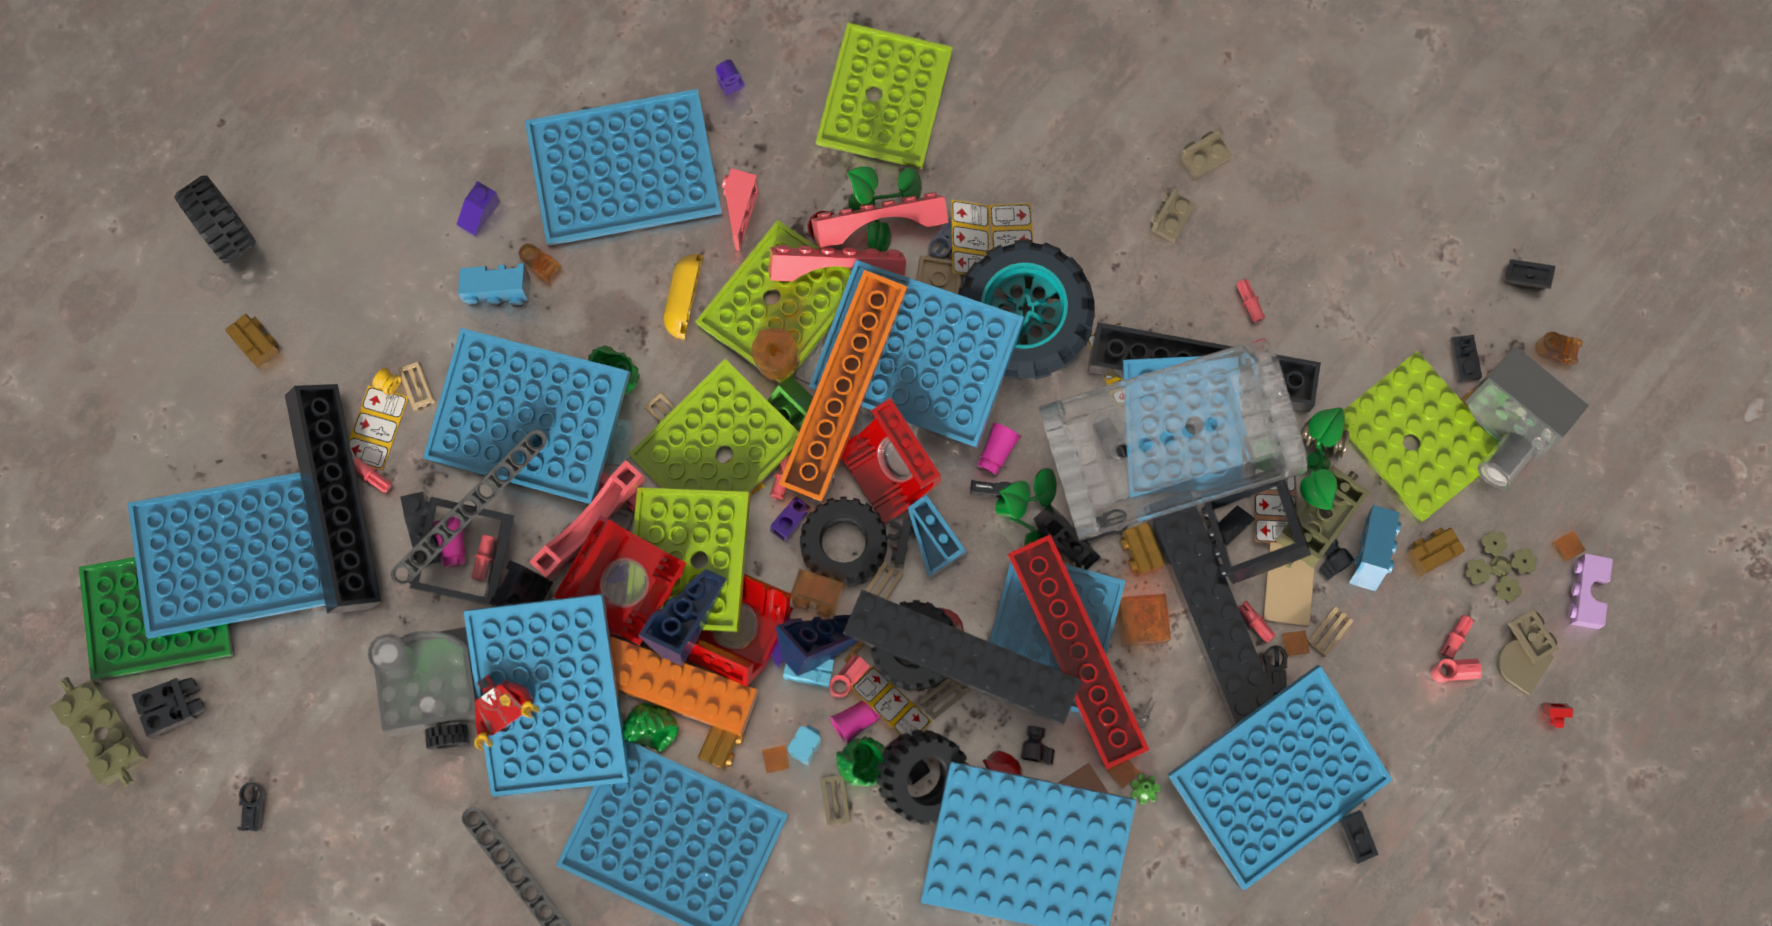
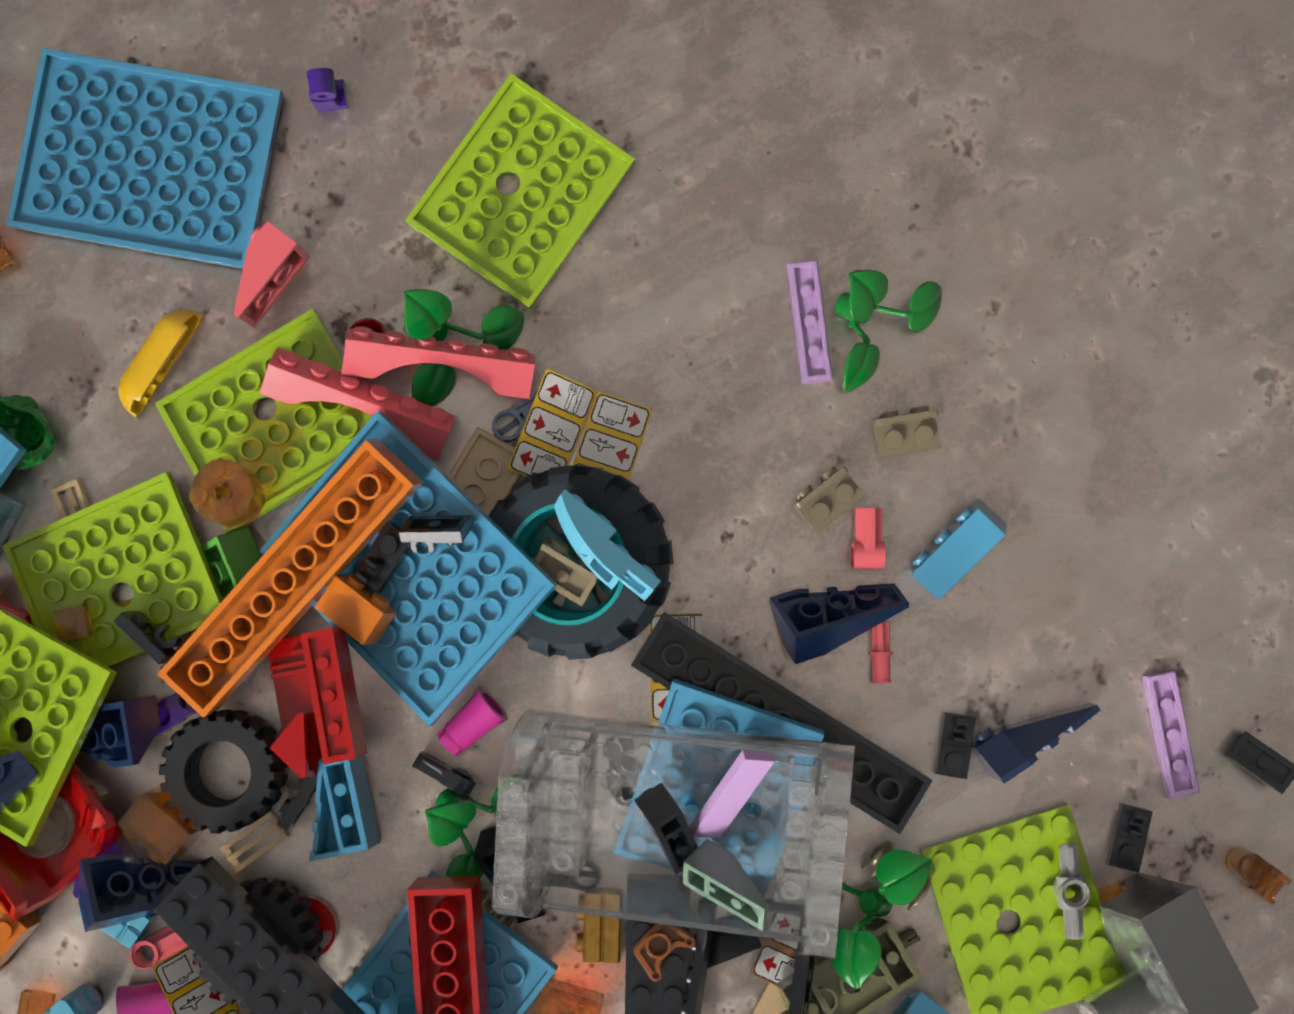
camera: 25 degrees right, 10 degrees up
none -> clear orange tile [53,604,94,642]
none -> dark blue wedge [79,695,161,768]
none -> black plate [114,611,182,664]
none -> red slope [270,713,319,778]
none -> orange brick [315,574,397,645]
none -> black plate [353,522,411,593]
none -> black plate [399,515,473,553]
none -> dark tan bracket [534,539,599,606]
none -> medium azure slope [554,489,661,601]
none -> dark orange piece [633,917,695,982]
none -> black slope [634,782,698,875]
none -> sand green slope [683,839,768,931]
none -> lavender tile [690,750,775,838]
none -> dark blue wedge [770,583,909,664]
none -> lavender tile [786,259,833,385]
none -> green plant [835,269,942,392]
none -> coral piece [851,508,886,569]
none -> dark azure wedge [911,498,1006,600]
none -> black plate [934,712,976,779]
none -> dark blue wedge [972,703,1101,784]
none -> light grey axle [1053,843,1090,939]
none -> lavender tile [1142,670,1200,799]

